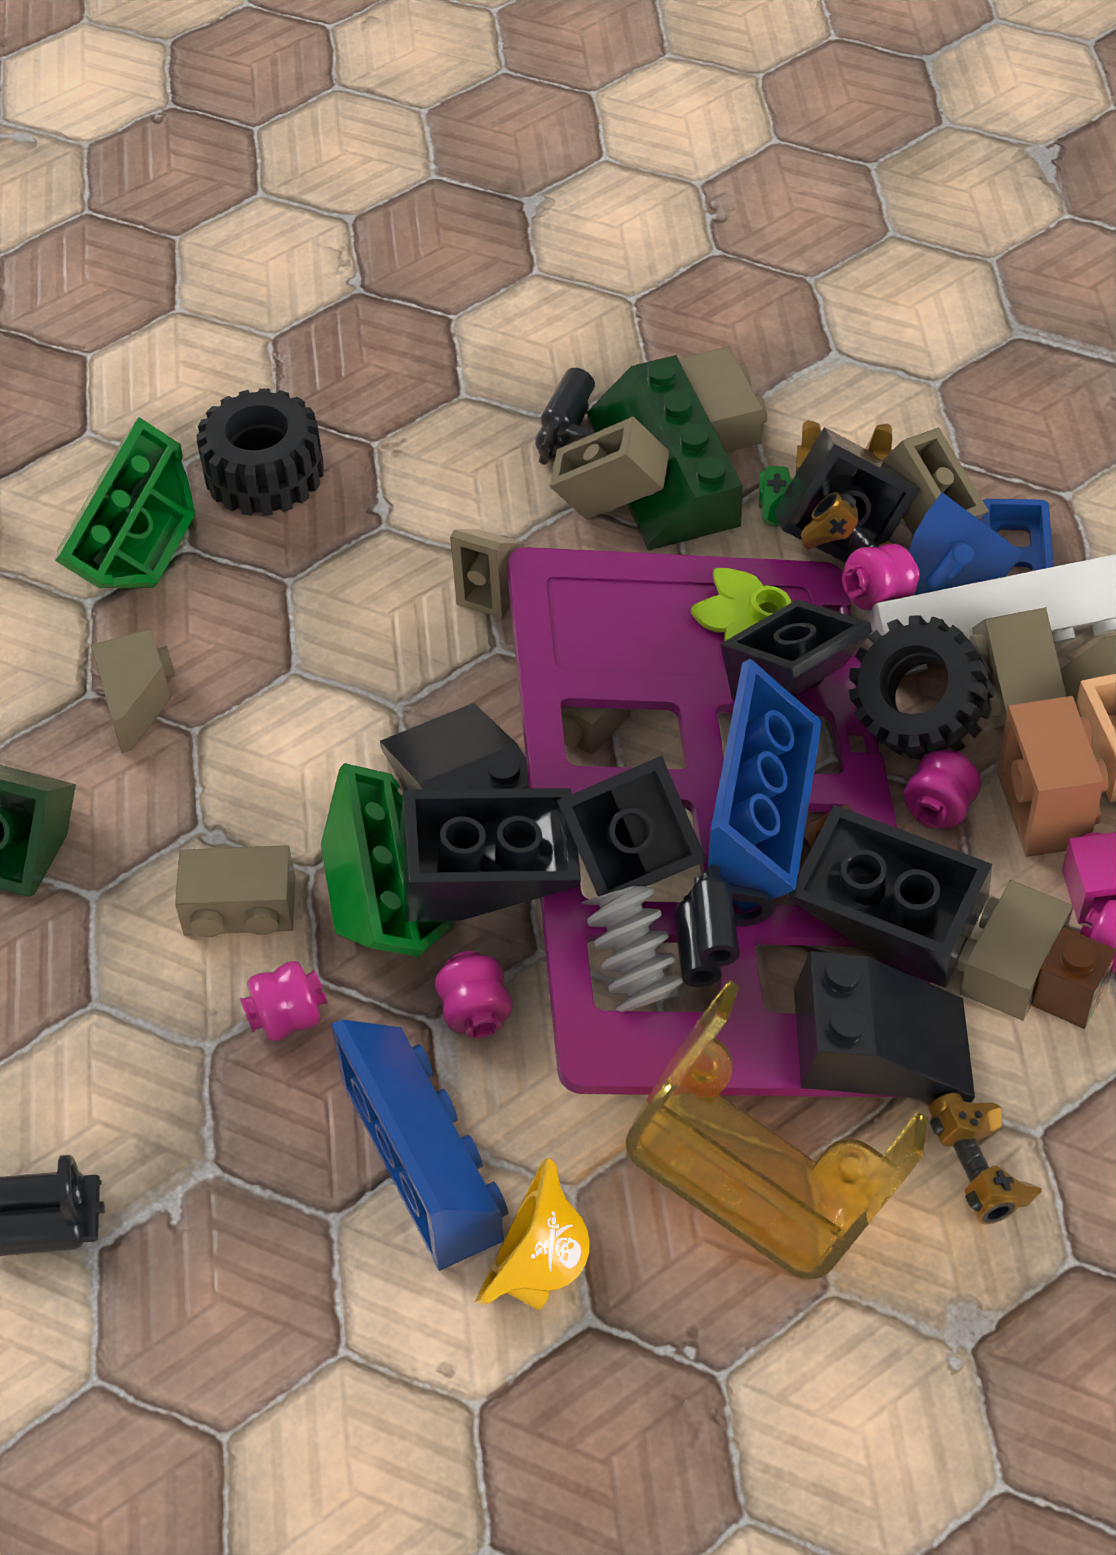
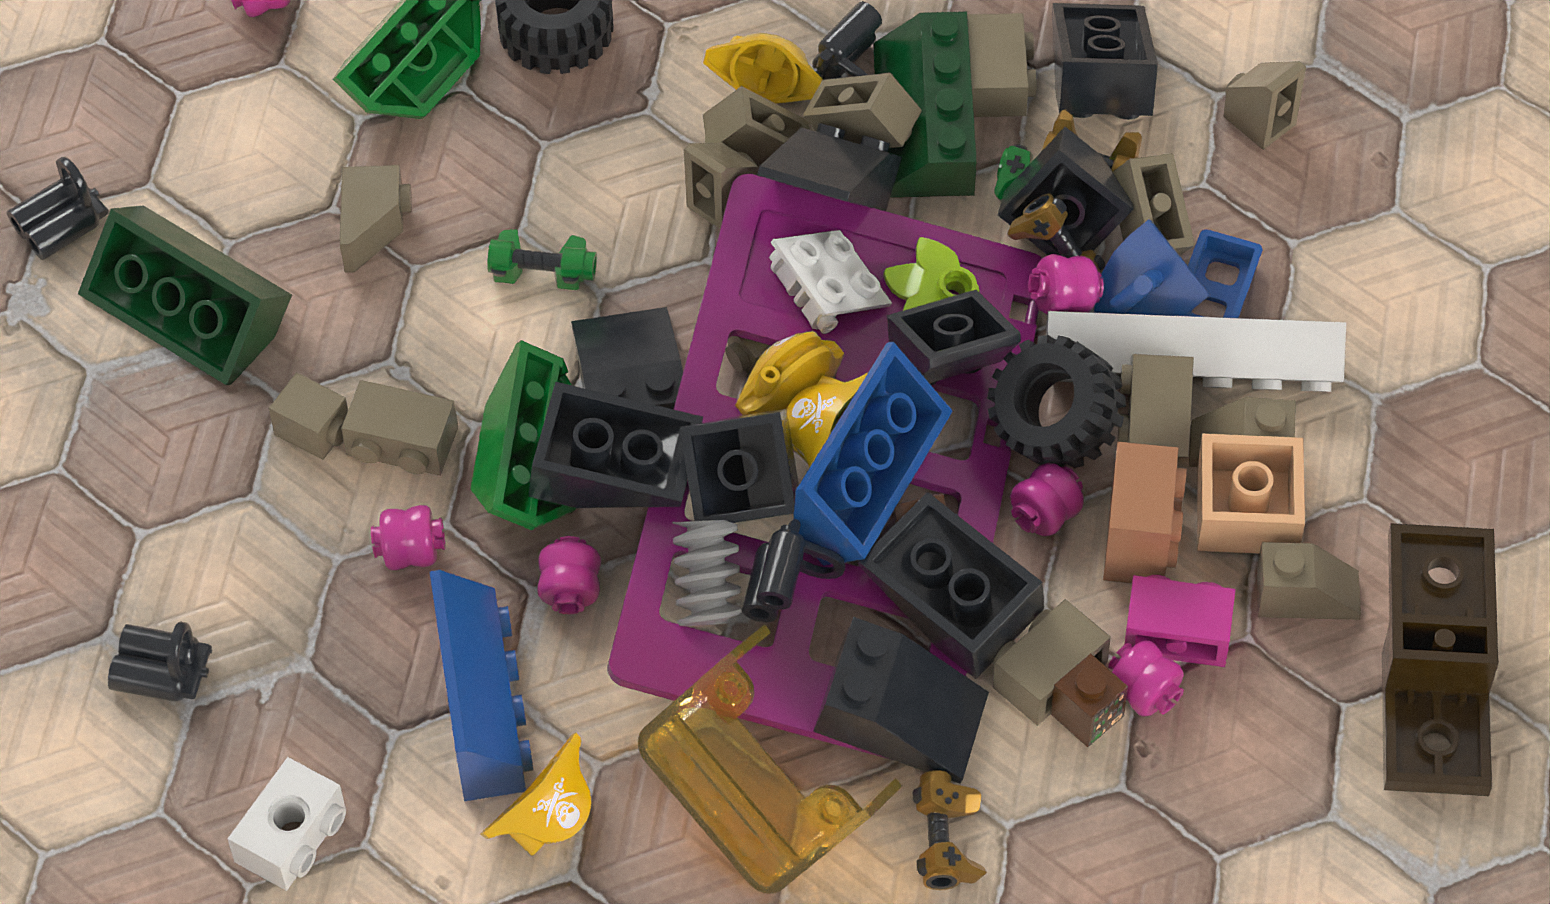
camera: 15 degrees right, 5 degrees up
none -> white brick [228,757,346,891]
none -> dark tan brick [268,372,348,460]
none -> green piece [487,229,597,290]
none -> yellow hat [703,33,823,104]
none -> dark tan slope [703,86,810,167]
none -> yellow hat [735,331,844,415]
none -> black slope [757,123,902,211]
none -> white hinge [769,230,892,333]
none -> yellow hat [787,373,868,468]
none -> black slope [1052,3,1158,120]
none -> dark tan slope [1223,61,1306,150]

